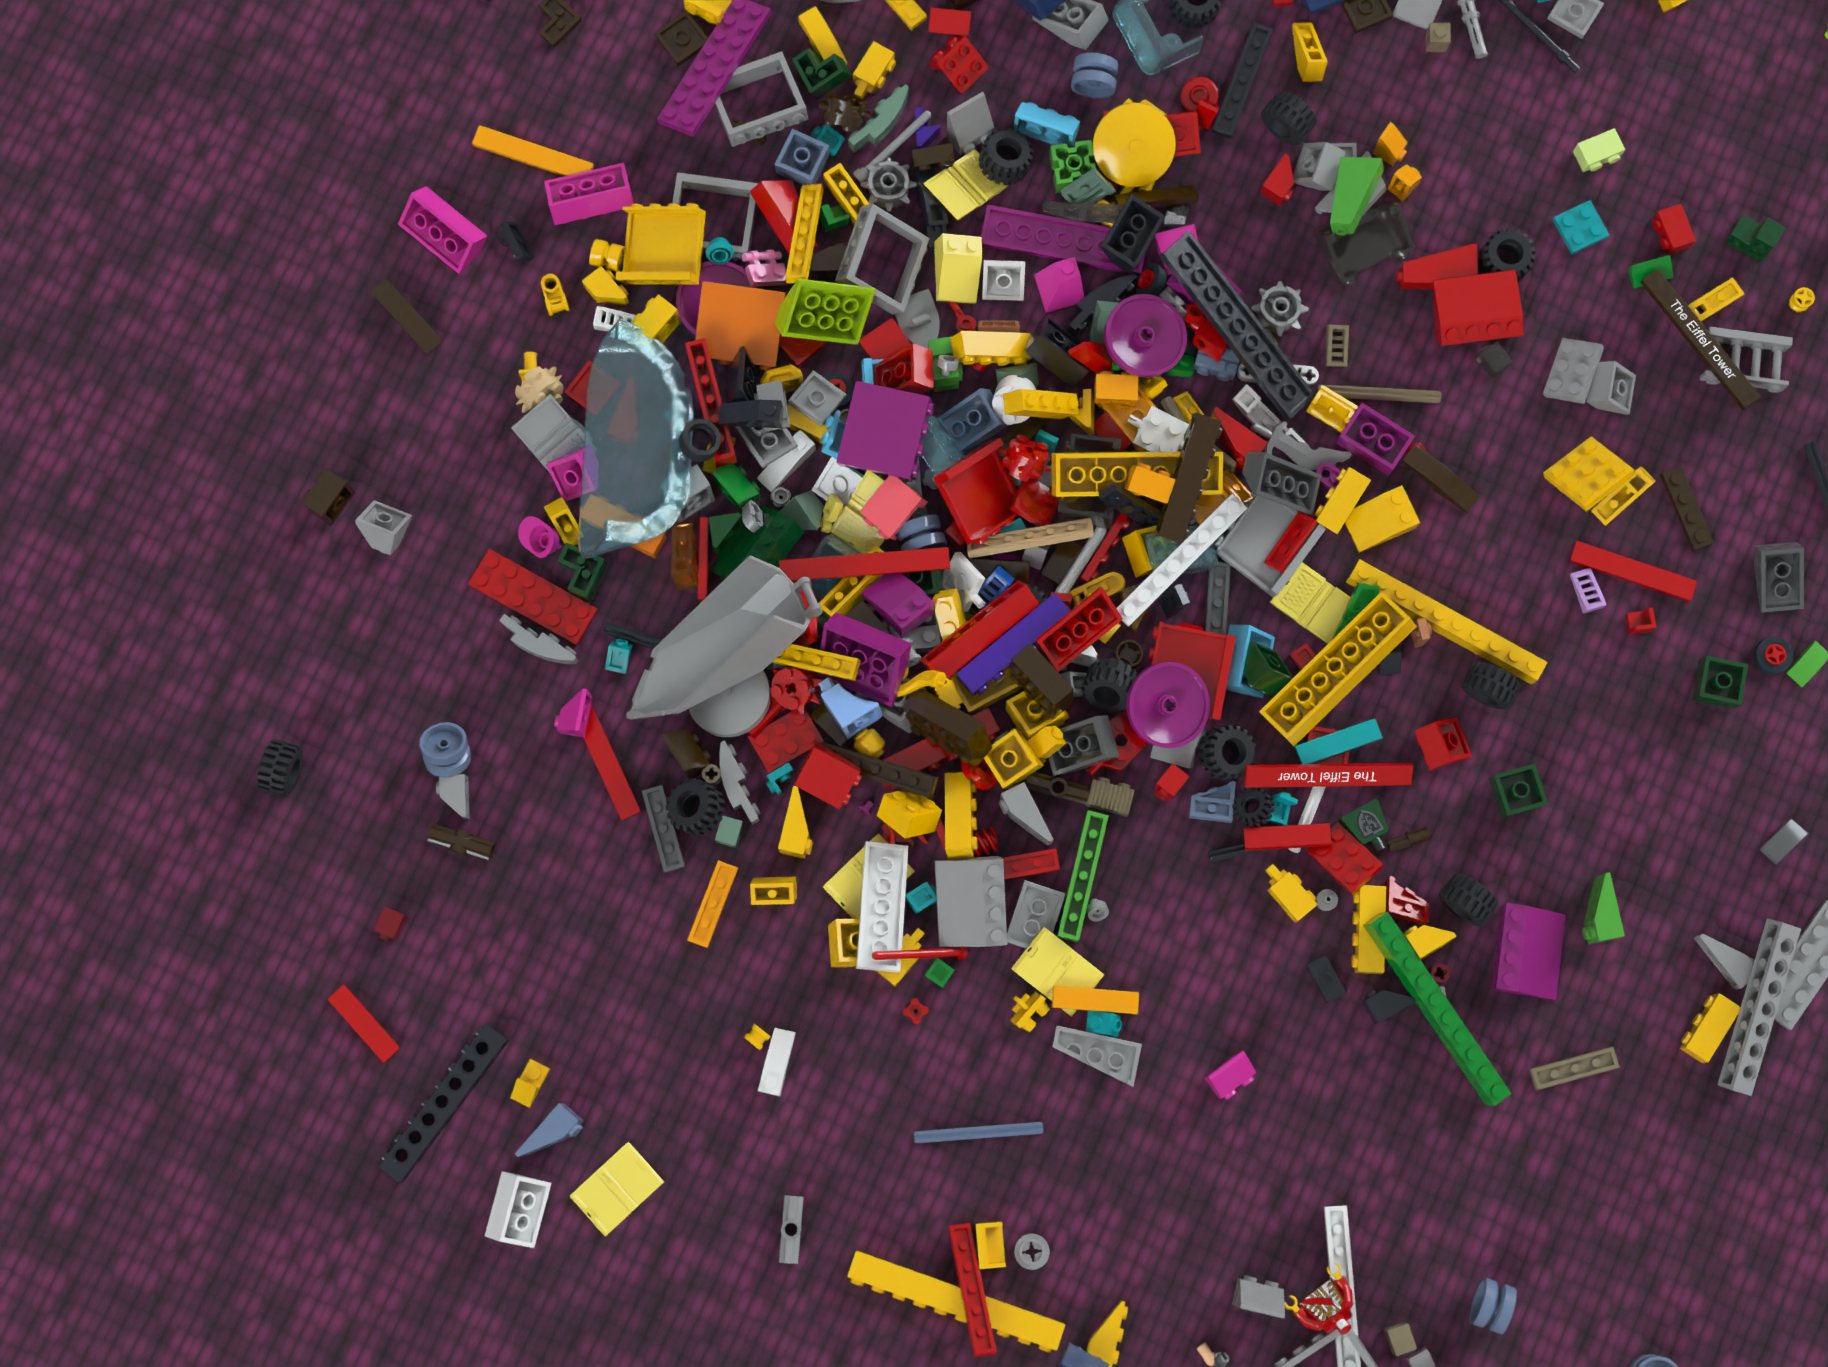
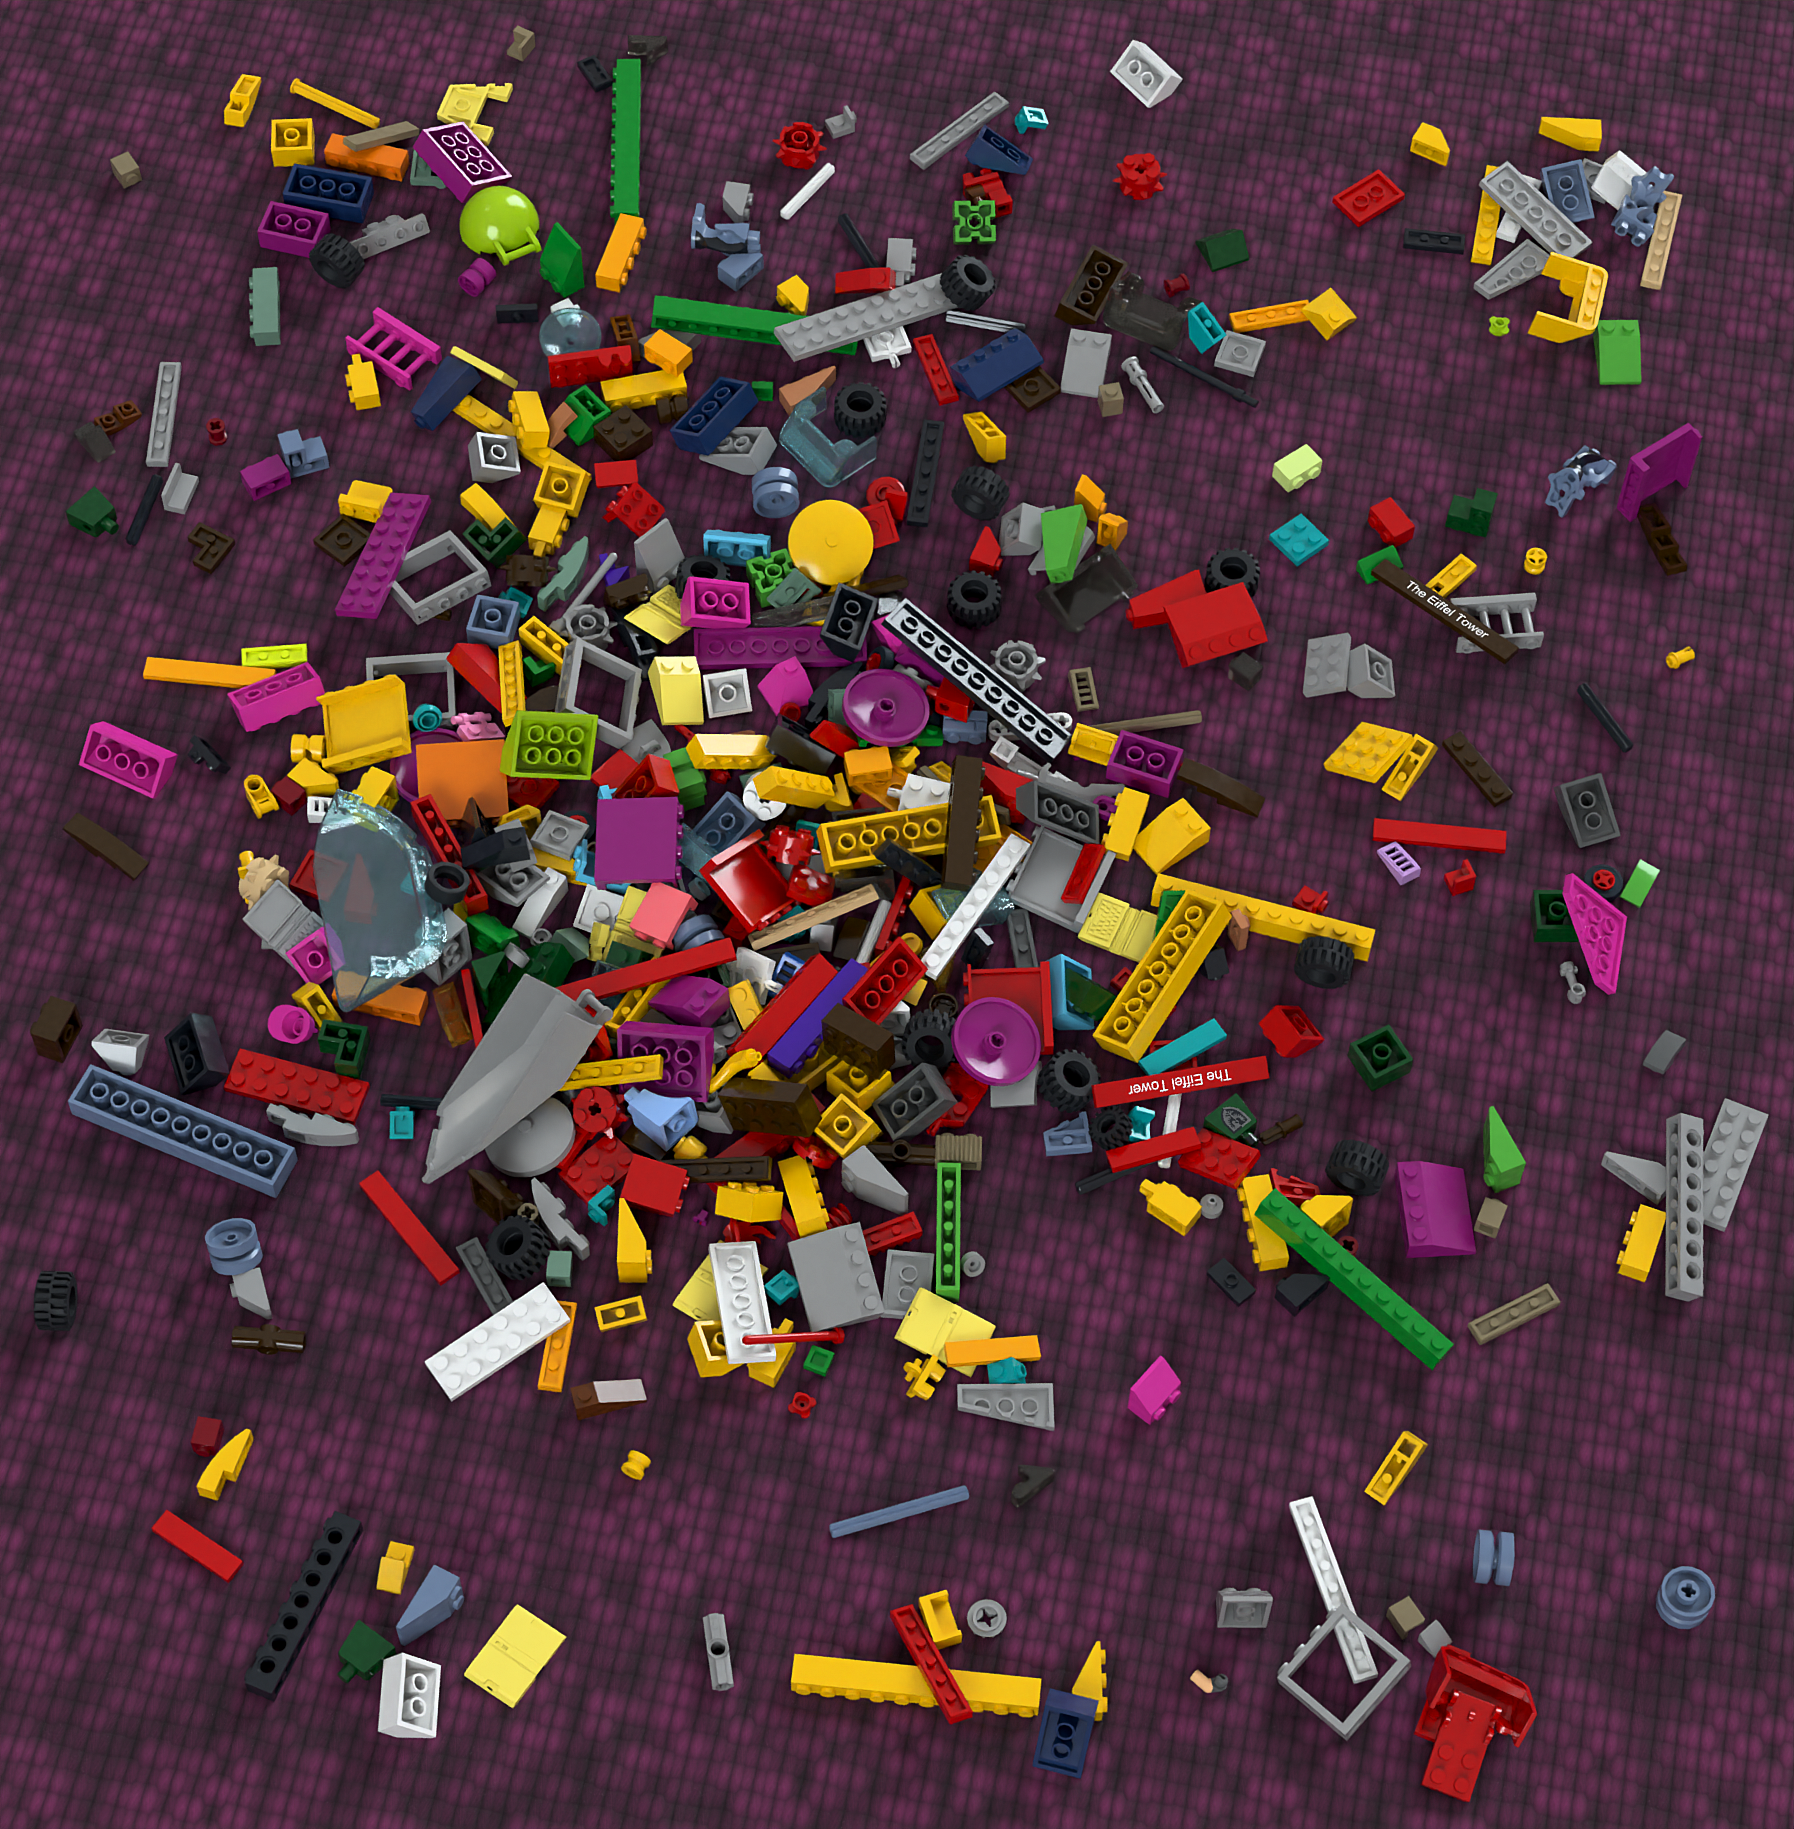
camera: 15 degrees left, 20 degrees down
dark pink slope [554,688,592,738] -> none
white slope [758,1028,796,1097] -> none
light grey tile [937,355,959,376] -> none
yellow brick [1027,726,1066,759] -> none
light orange brick [1124,463,1176,504] -> none
red brick [1153,763,1189,802] -> none
red plate [1184,303,1205,325] -> none
torso [1284,1263,1353,1335] -> none
none -> sand blue brick [68,1064,298,1198]
none -> black slope [164,1013,230,1095]
none -> yellow slope [196,1429,254,1501]
none -> neon yellow tile [241,644,308,669]
none -> dark red brick [271,776,307,816]
none -> dark green torso [337,1620,397,1684]
none -> white plate [425,1282,570,1402]
none -> yellow brick [533,461,590,518]
none -> reddish brown slope [570,1379,647,1420]
none -> dark green torso [605,941,655,968]
none -> dark pink slope [680,577,751,629]
none -> red plate [780,702,801,722]
none -> black tyre [947,571,1001,629]
none -> clear smoke slope [1011,1465,1055,1509]
none -> red bracket [1292,885,1329,915]
none -> yellow slope [1364,1431,1428,1505]
none -> dark tan brick [1474,1197,1508,1239]
none -> light grey bar [1559,961,1586,1004]
none -> dark pink plate [1563,873,1627,995]

